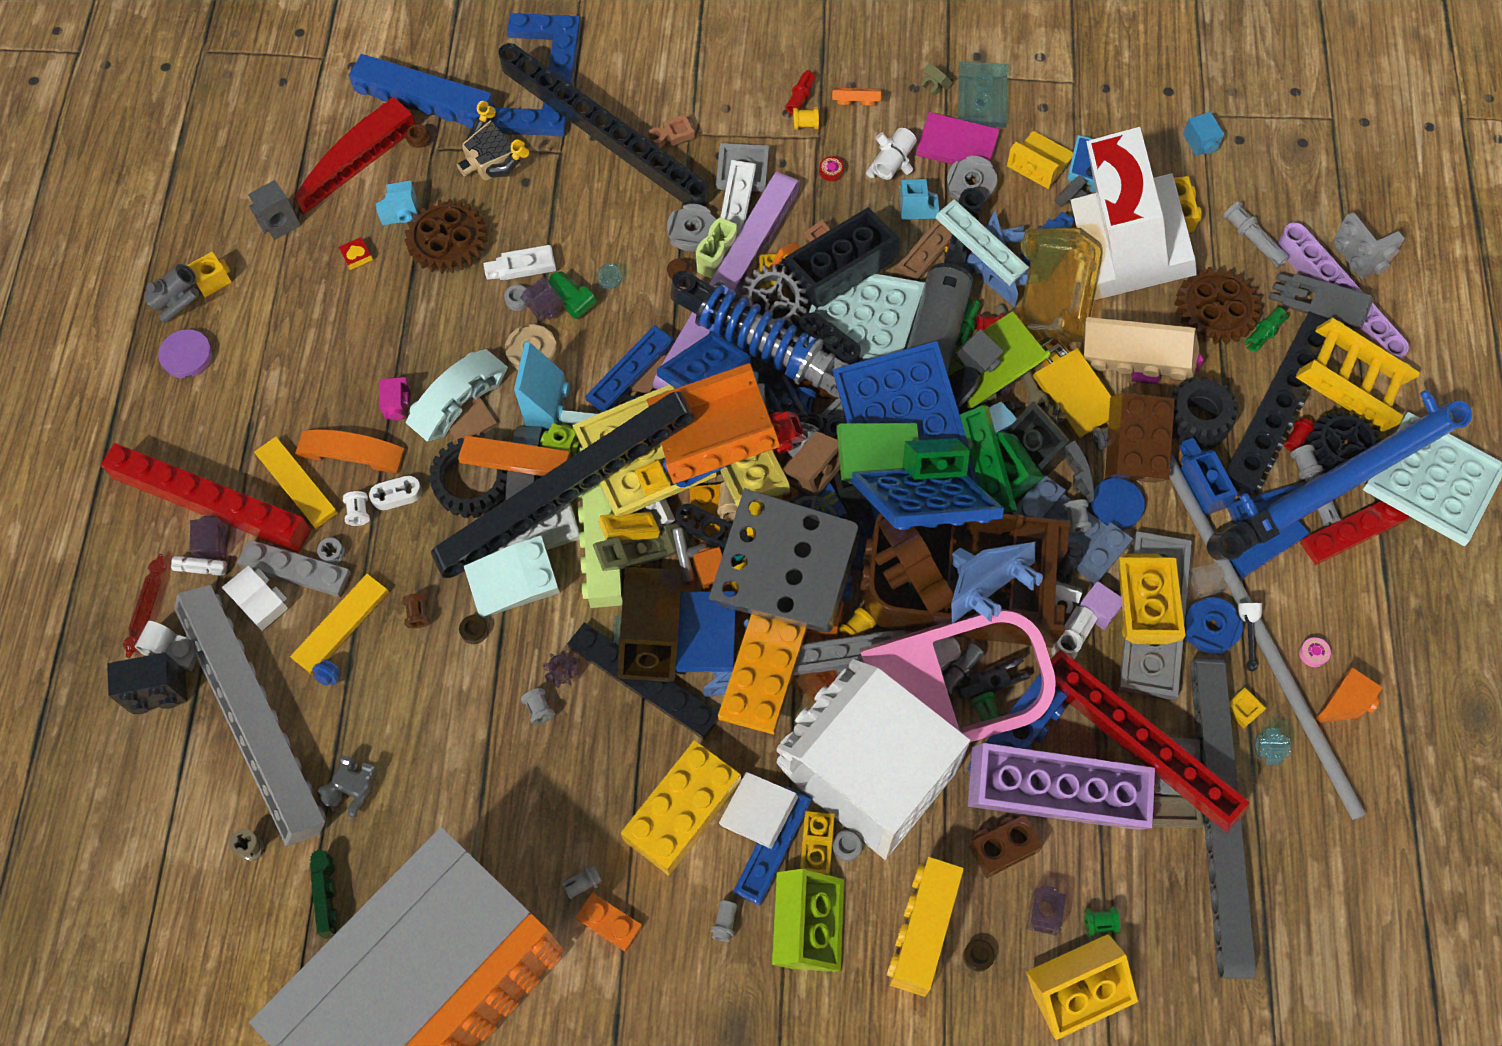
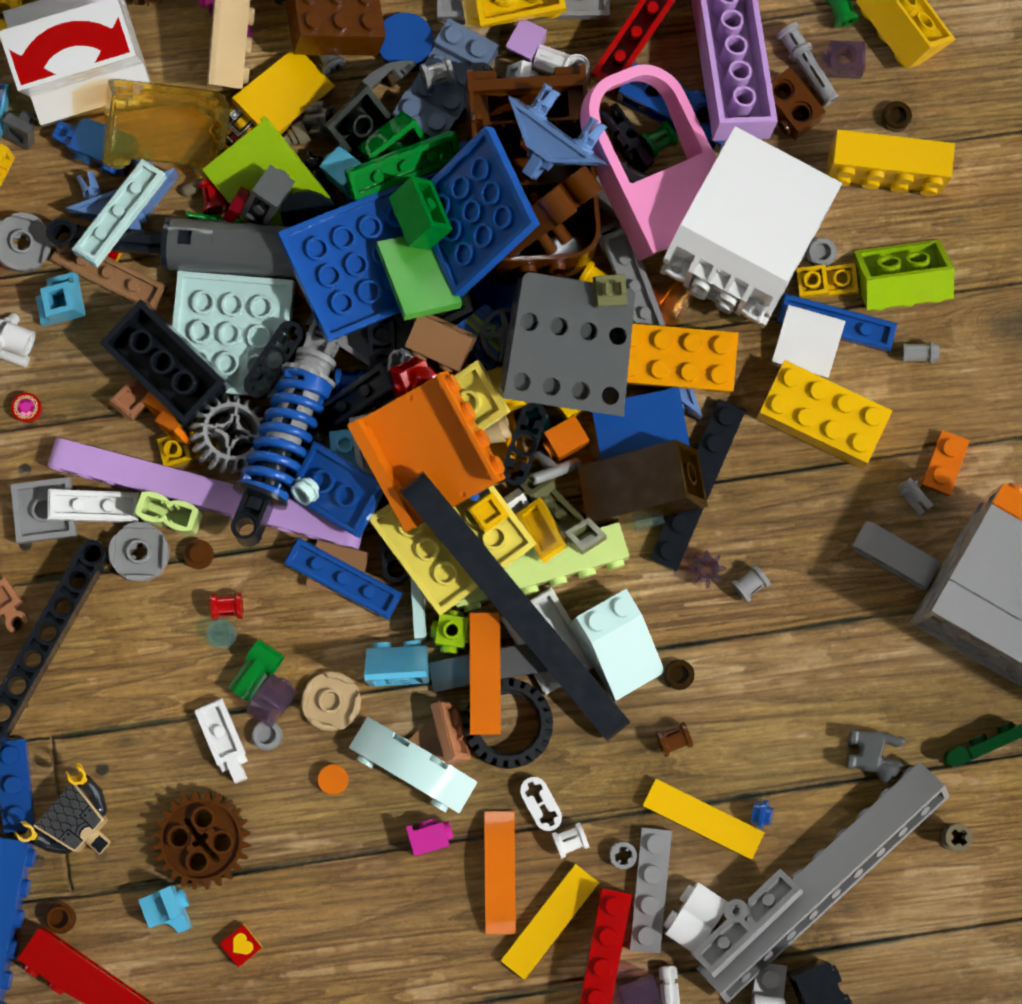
camera: 105 degrees left, 15 degrees up
none -> red bush [210,592,244,620]
none -> dark red tile [222,186,250,222]
none -> light aqua plate [291,477,319,505]
none -> orange tile [318,764,349,795]
none -> nougat plate [430,701,472,763]
none -> olive tile [593,274,628,308]
none -> light grey hinge [691,869,803,978]
none -> light grey pin [775,22,840,107]
none -> light grey beam [851,521,941,590]

